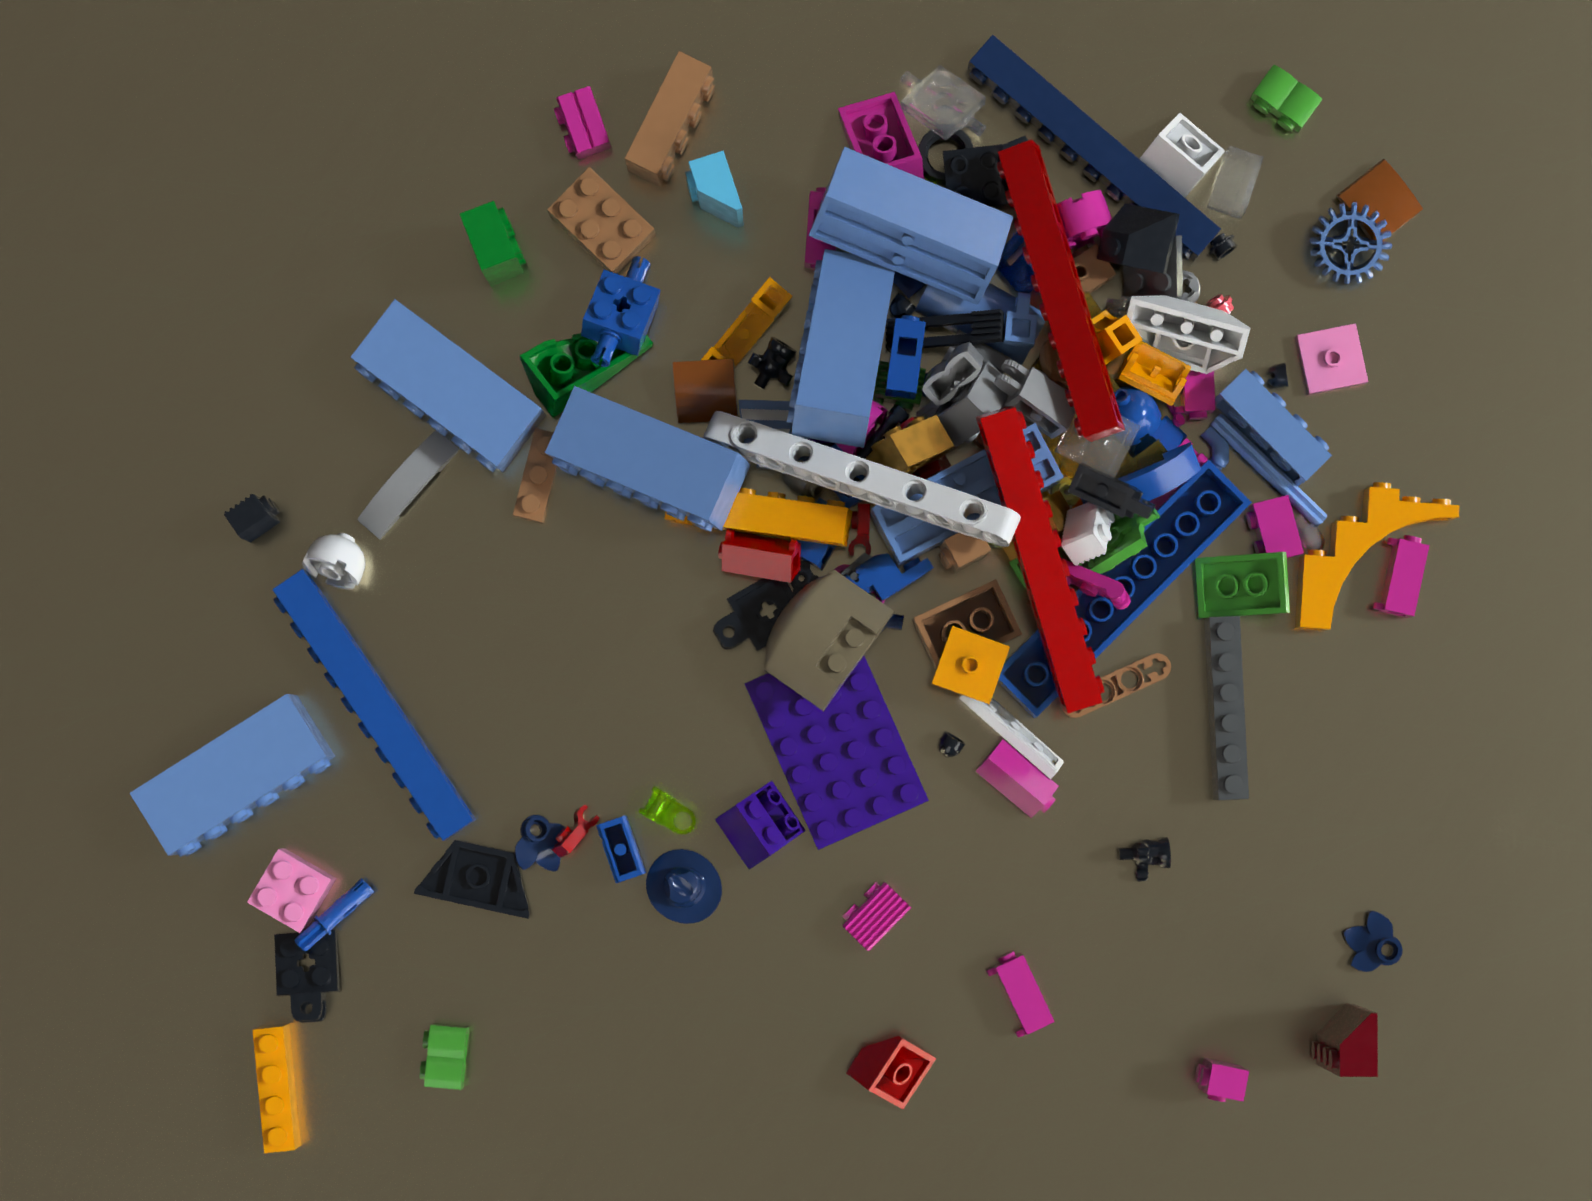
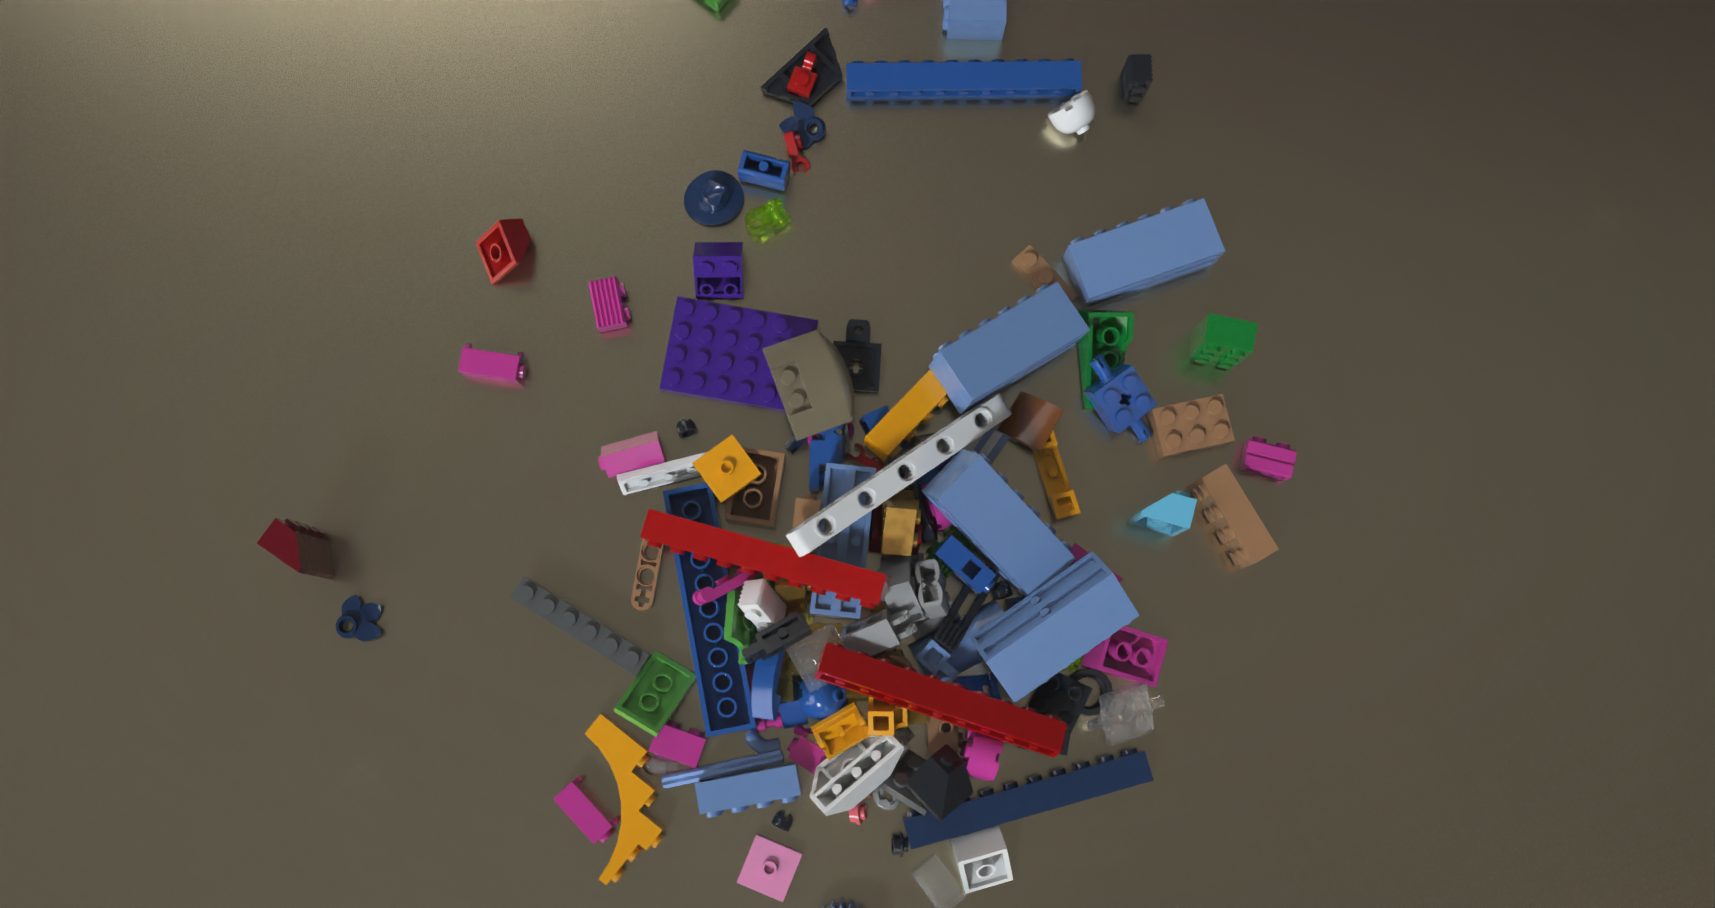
camera: 125 degrees right, 5 degrees down
light grey slope [357,430,460,540] -> none
red brick [718,529,801,583] -> none
black piece [748,337,797,389] -> none
black plate [790,560,819,595] -> none
black piece [1119,837,1171,882] -> none
dark pink brick [1195,1058,1249,1102] -> none
none -> red plate [787,52,818,98]

